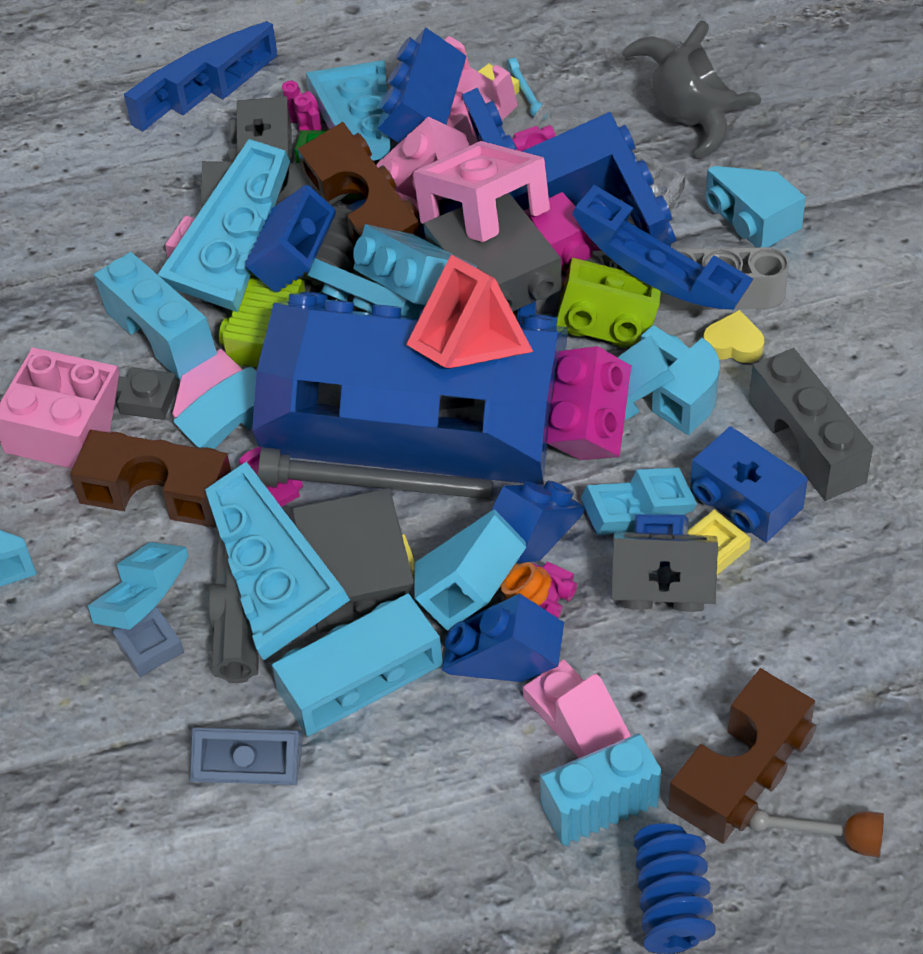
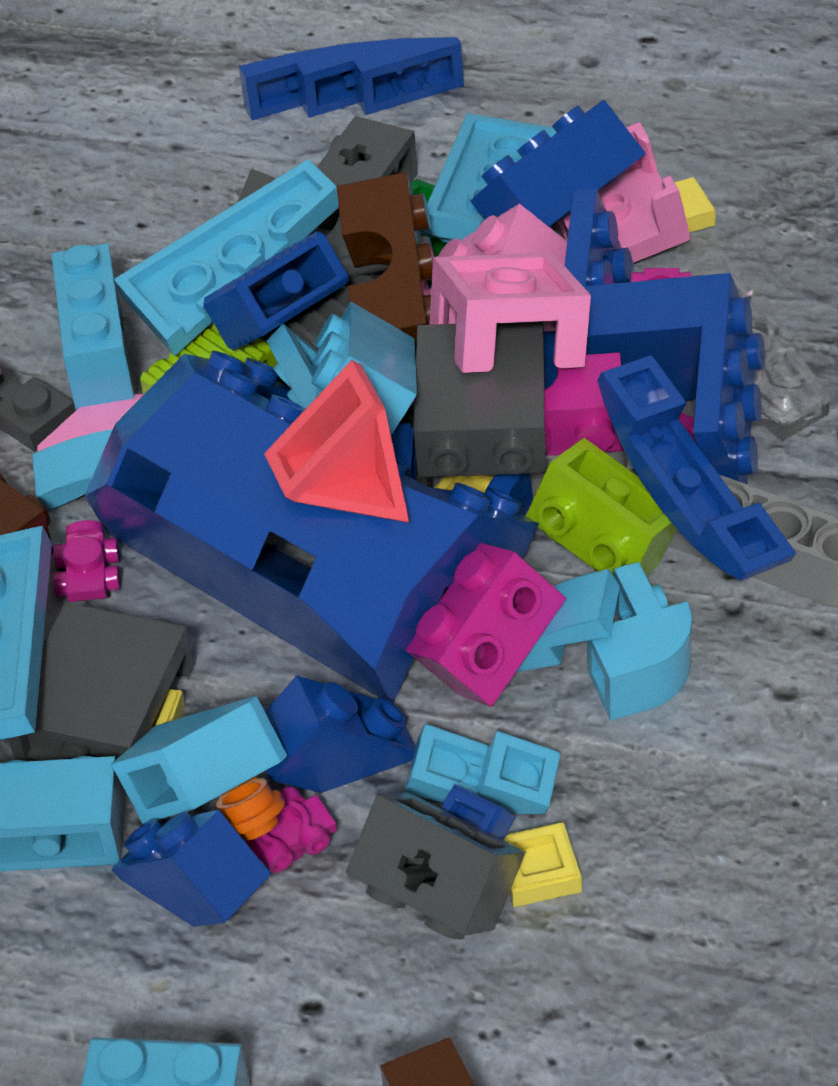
camera: 30 degrees right, 5 degrees down
dark grey piece [258,447,494,499] -> none
dark pink piece [282,80,321,133] -> none
medium azure hinge [506,57,546,118] -> none
bright pink slope [523,659,631,758] -> none
blue brick [690,426,808,543] -> none
light yellow tile [703,310,765,363] -> none
dark grey arch [749,348,873,501] -> none

